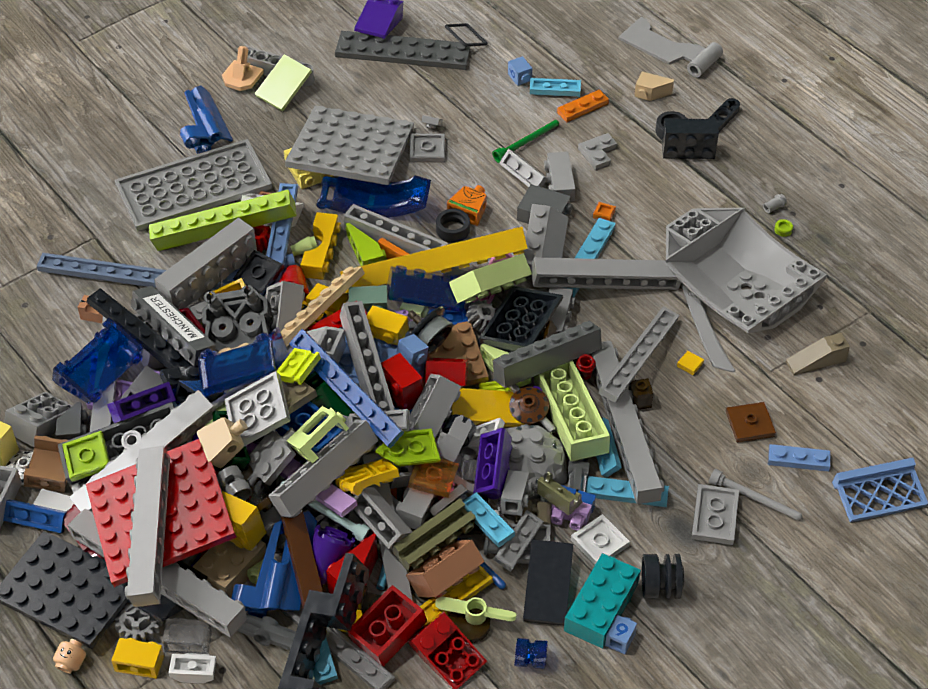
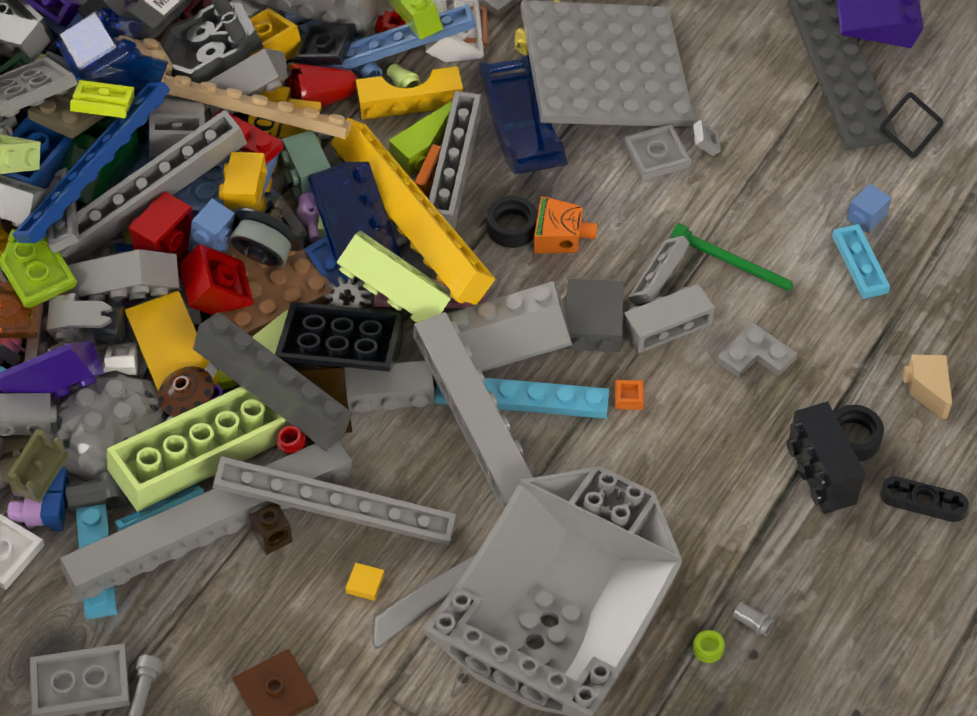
camera: 70 degrees right, 5 degrees up
orange plate [557,89,609,123] -> none

